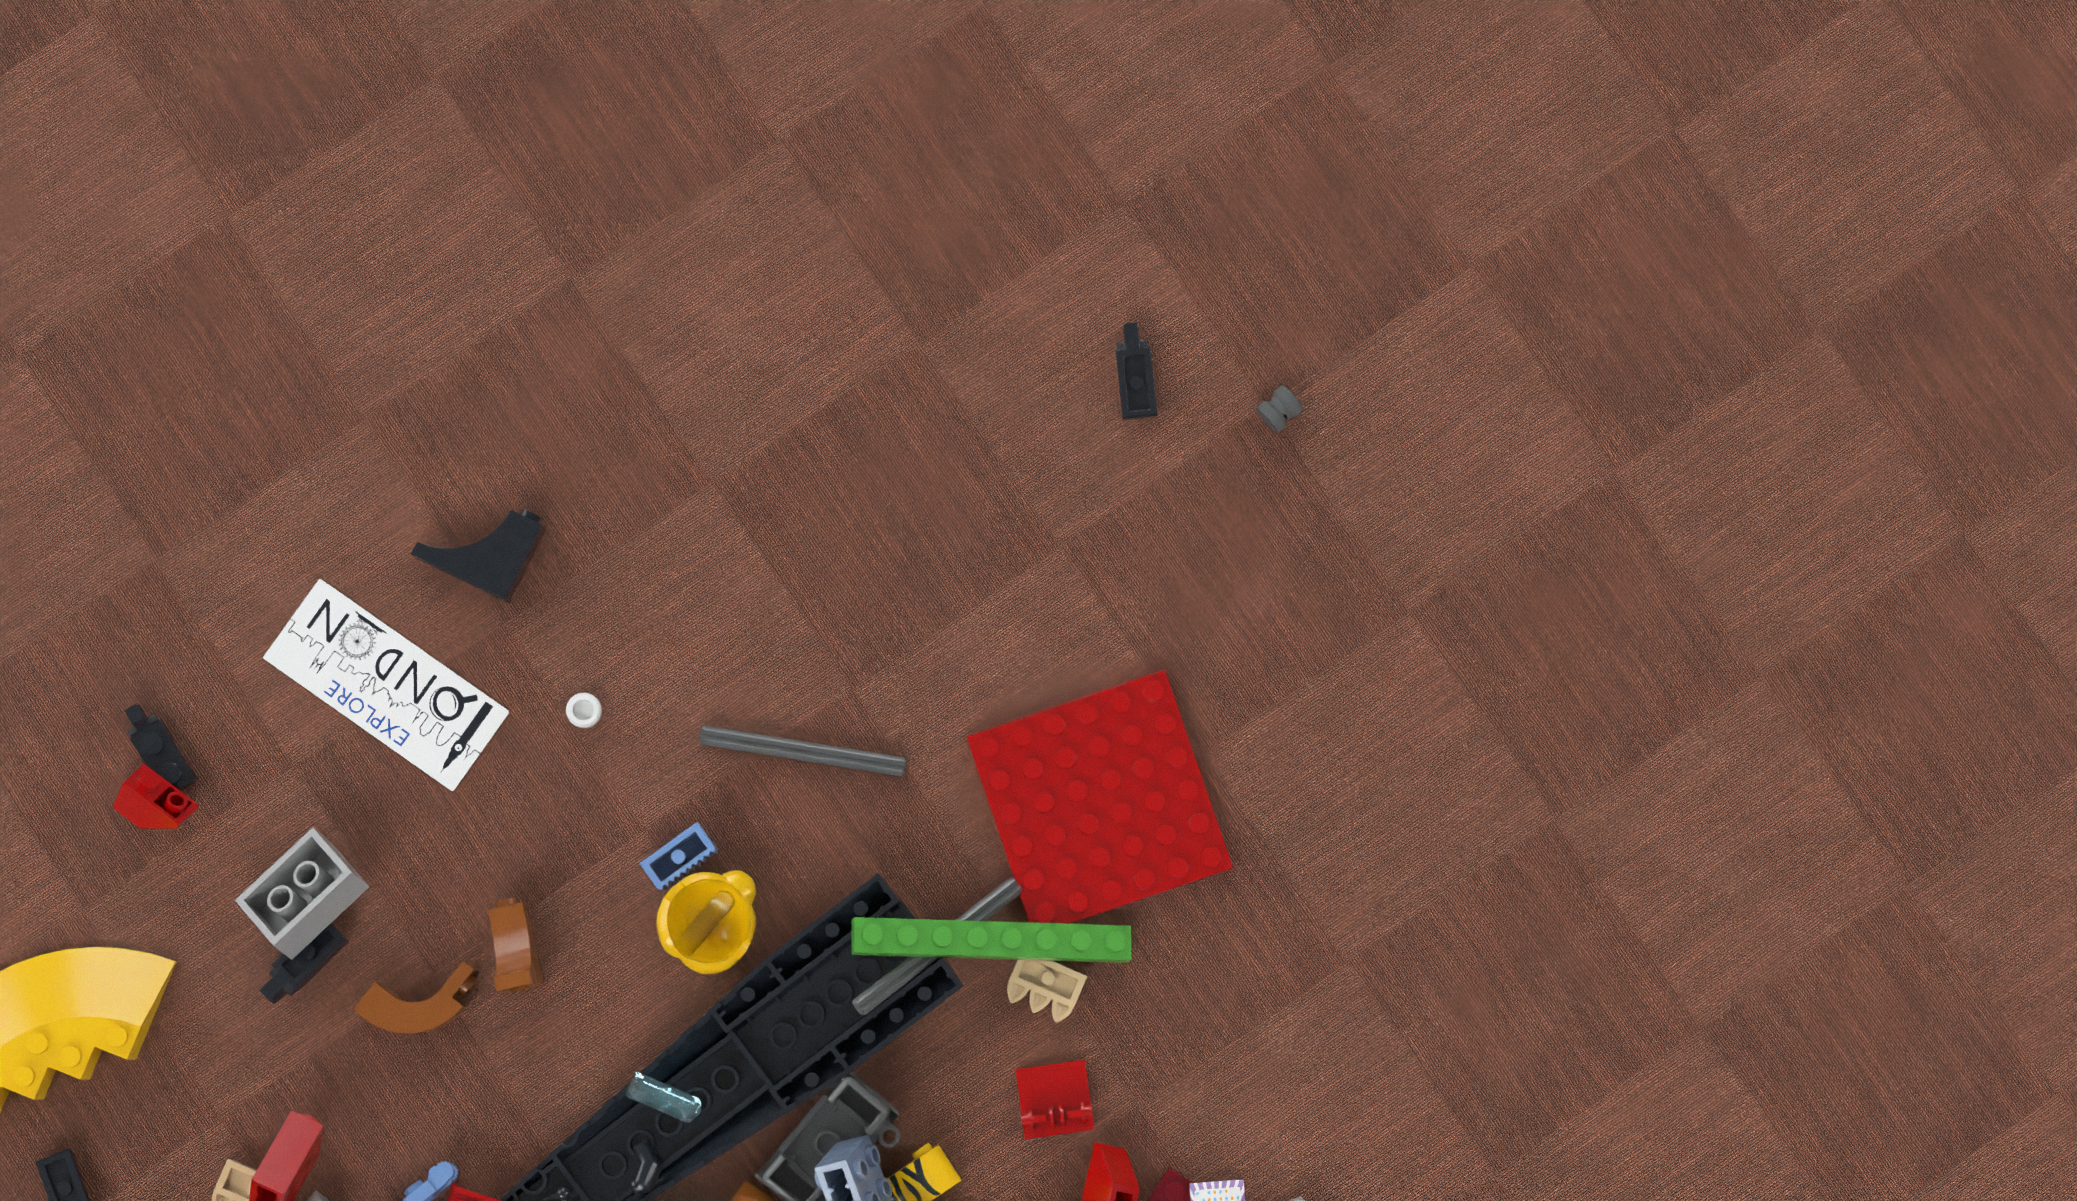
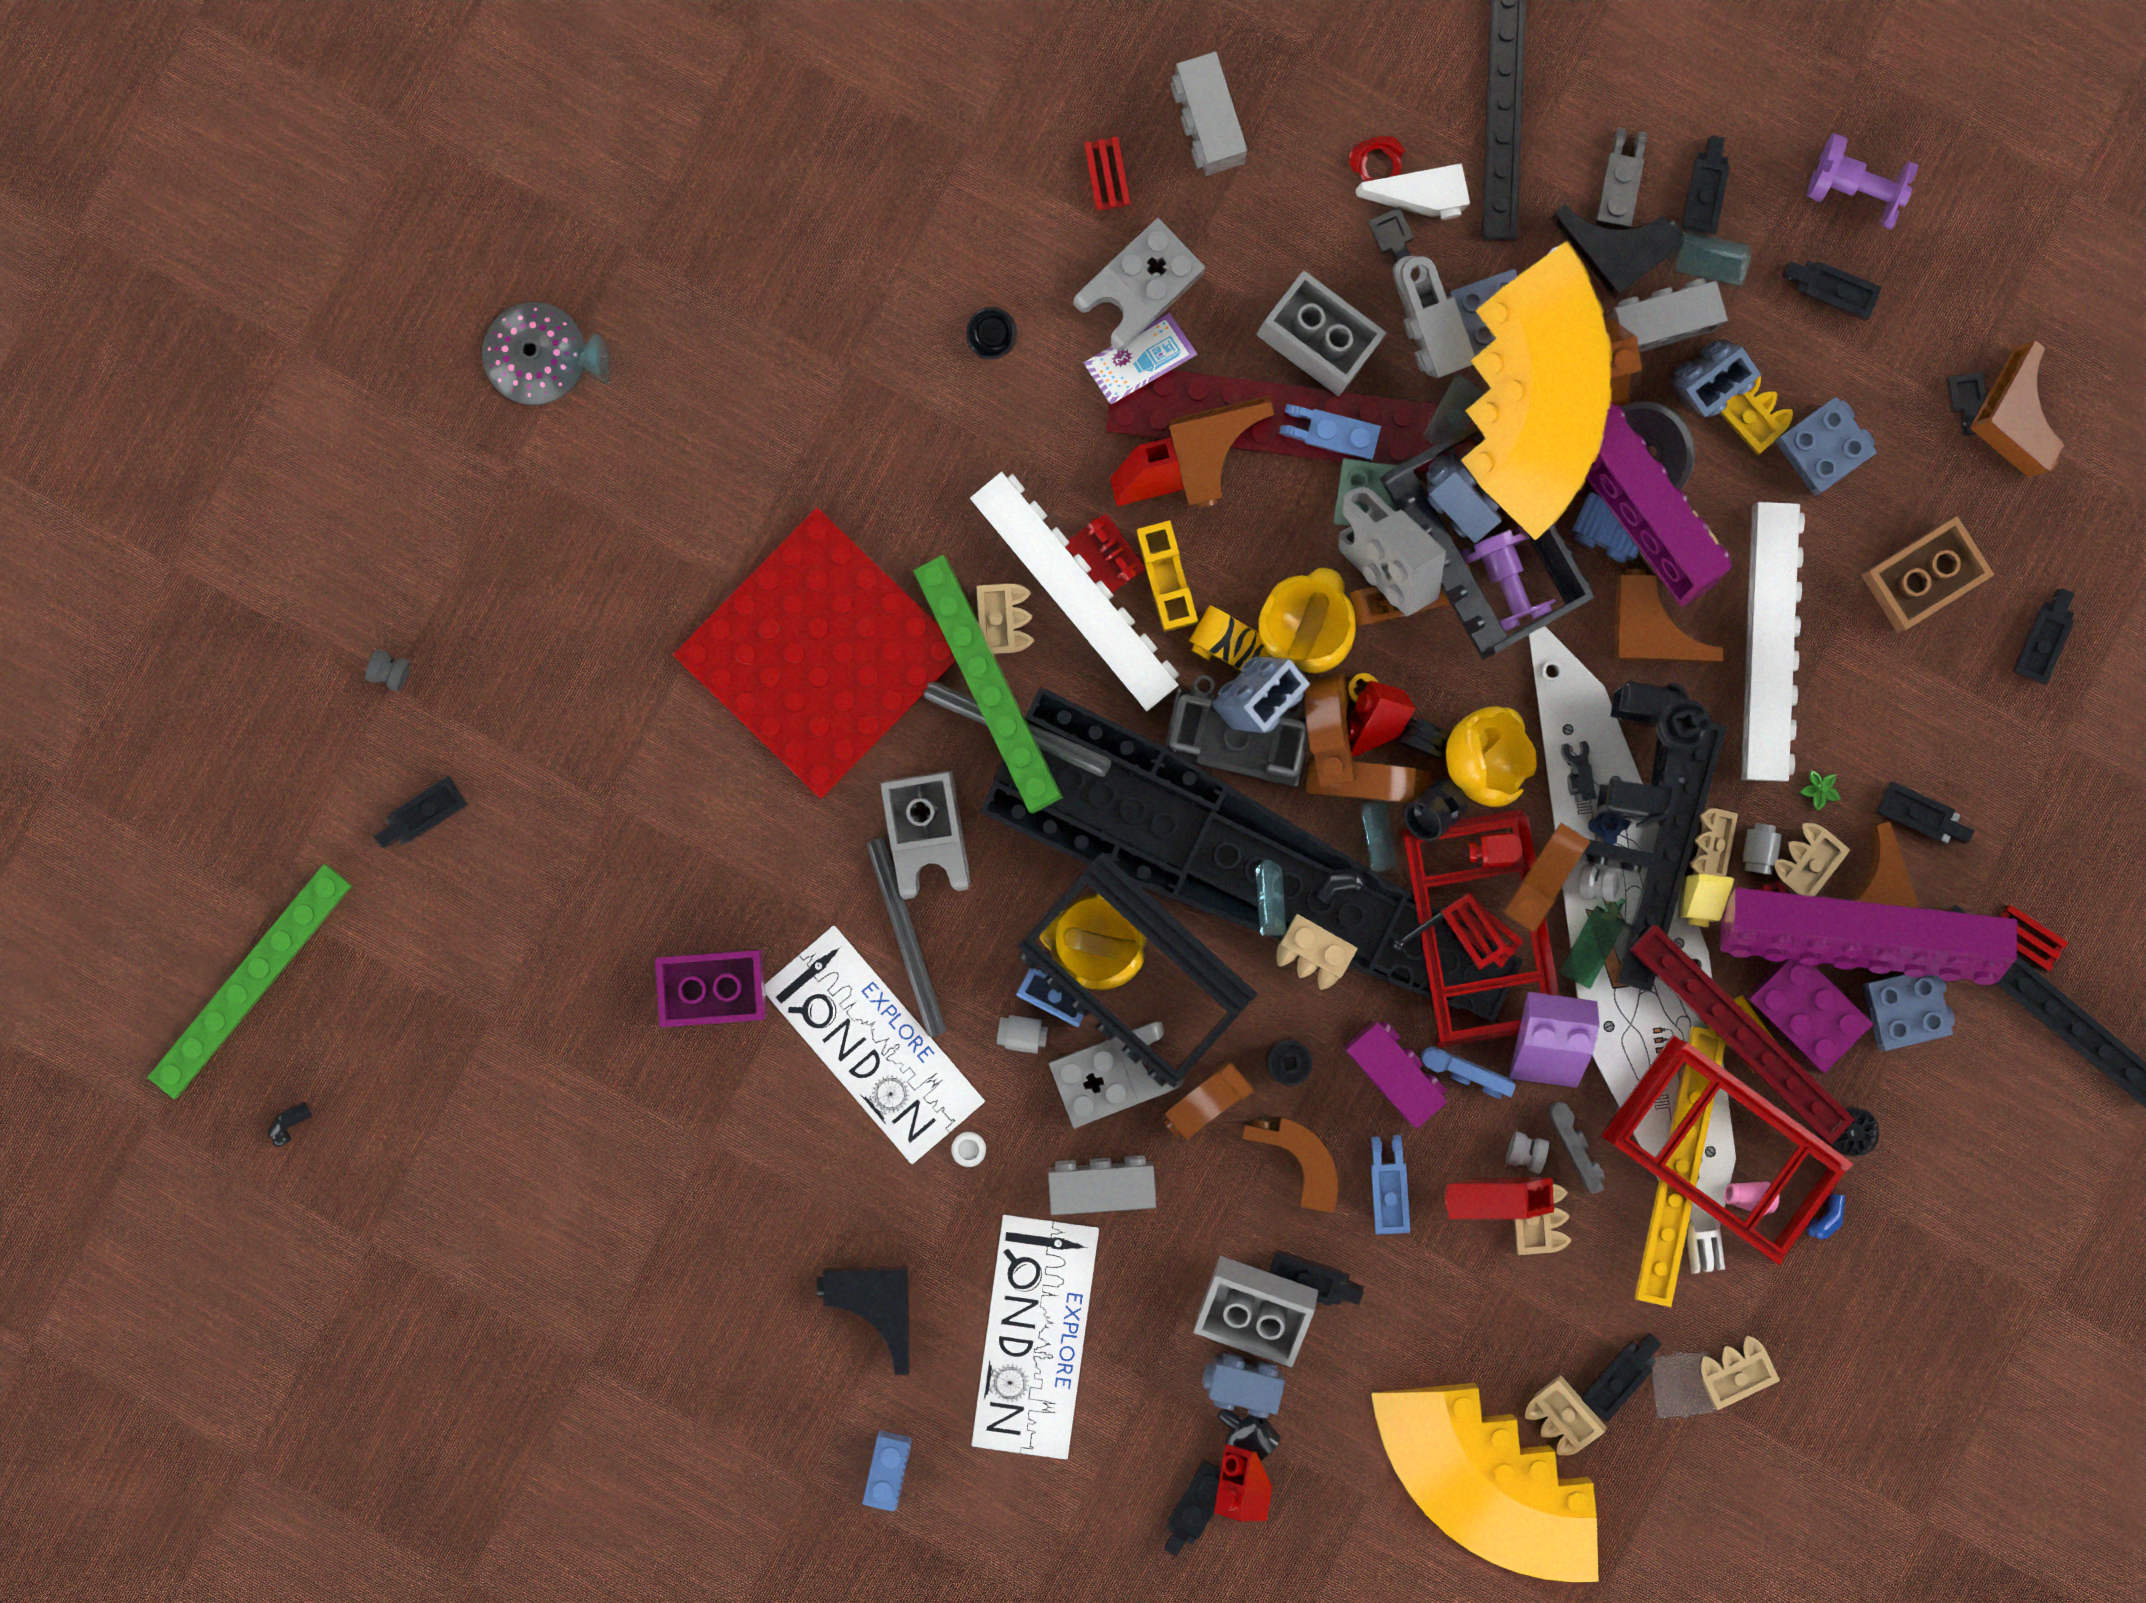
camera: 115 degrees left, 5 degrees up
none -> bright green plate [147,864,353,1099]
none -> black arm [267,1102,312,1147]
none -> dark grey dish [482,302,586,405]
none -> clear light blue slope [578,333,609,385]
none -> magenta brick [655,950,767,1027]
none -> white sticker [765,926,985,1164]
none -> medium blue brick [862,1431,912,1511]
none -> light grey brick [880,770,971,900]
none -> black hair [966,307,1018,359]
none -> white brick [970,472,1180,712]
none -> light grey brick [997,1015,1048,1054]
none -> black window [1016,852,1258,1088]
none -> light grey brick [1048,1155,1156,1215]
none -> light grey brick [1049,1021,1185,1128]
none -> yellow arch [1136,520,1198,633]
none -> sand blue brick [1202,1352,1285,1418]
none -> black piece [1217,1408,1281,1461]
none -> black wheel [1265,1039,1312,1086]
none -> tan plate [1276,914,1358,990]
none -> magenta brick [1342,1020,1448,1129]
none -> medium blue hinge [1370,1135,1410,1235]
none -> tan plate [1525,1375,1607,1455]

